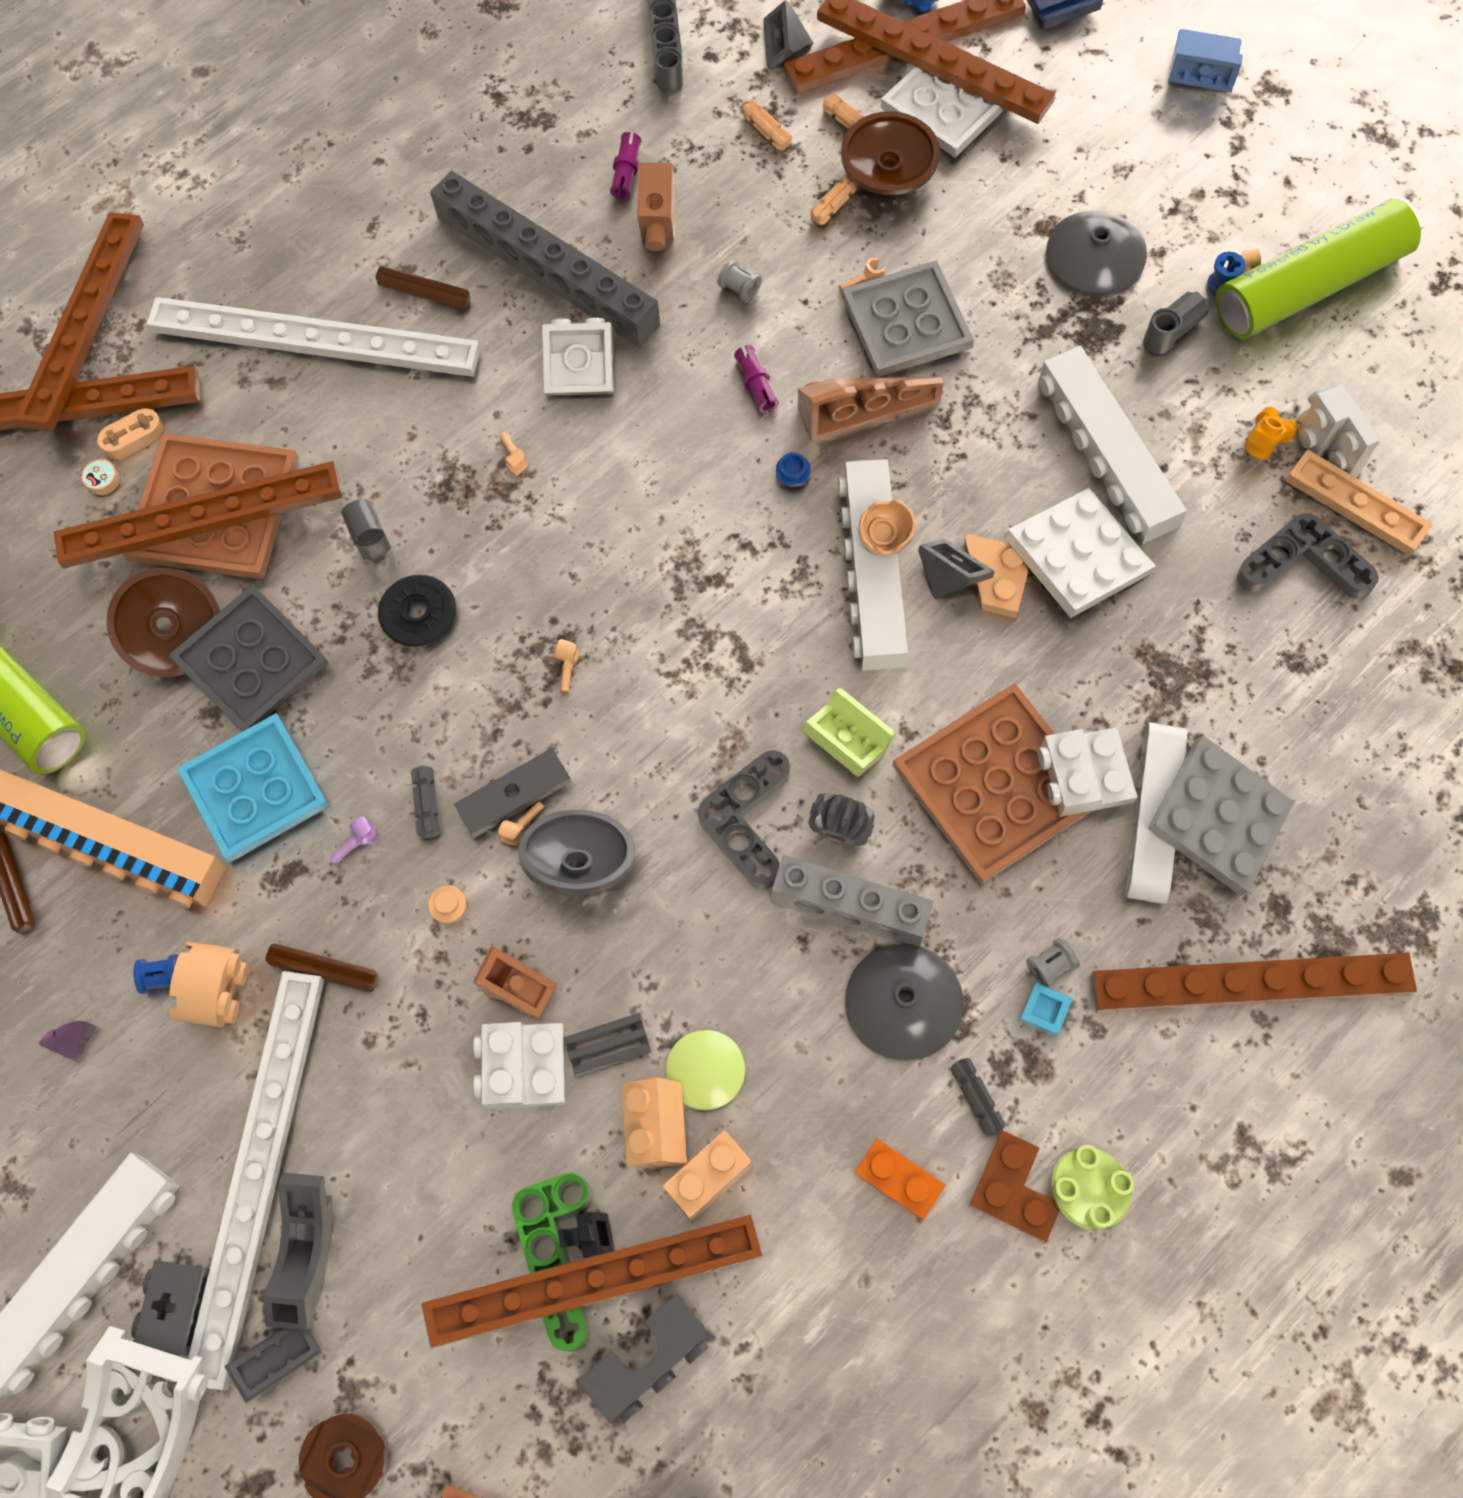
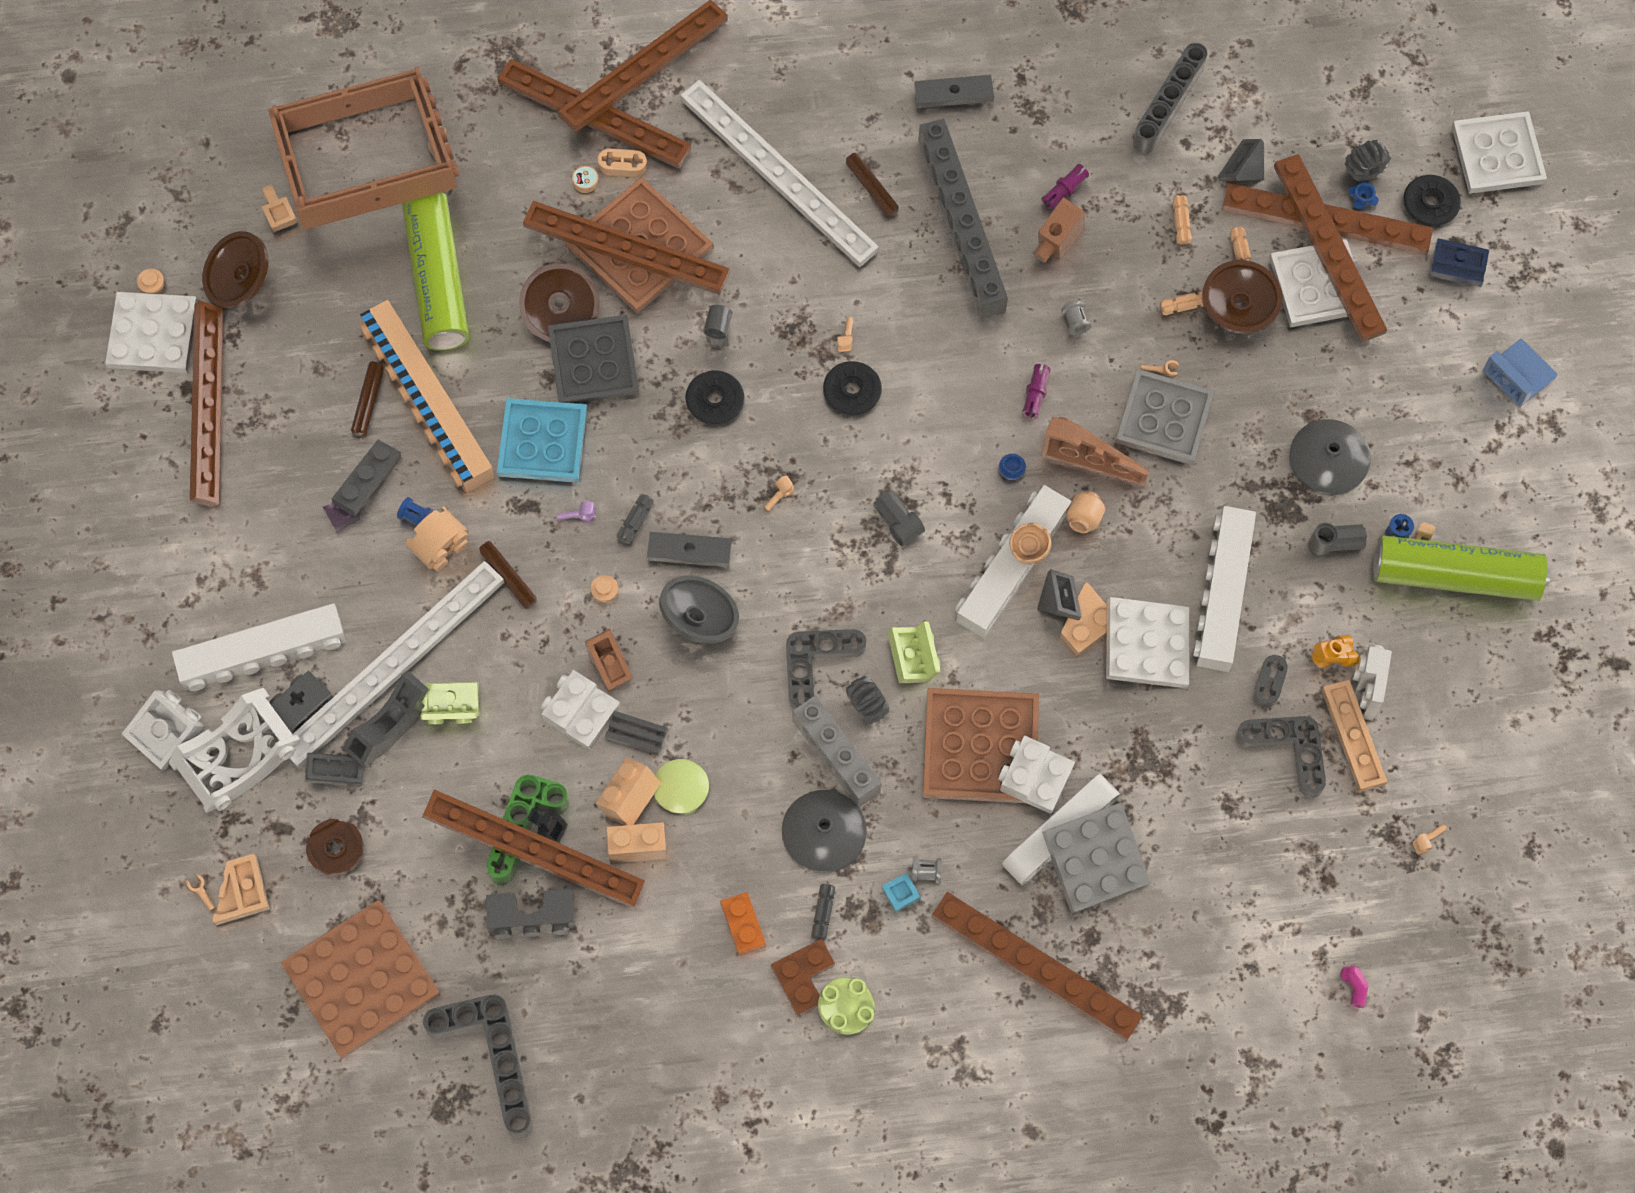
camera: 30 degrees right, 0 degrees up
light nougat hand [498,801,544,846] -> none
white plate [542,318,614,396] -> none
none -> dark grey plate [332,439,401,516]
none -> yellowish green bracket [420,682,479,724]
none -> black wheel [823,361,882,415]
none -> dark grey piece [874,490,925,547]
none -> dark grey tile [914,75,994,108]
none -> light nougat head [1066,491,1105,533]
none -> dark grey beam [1253,655,1288,707]

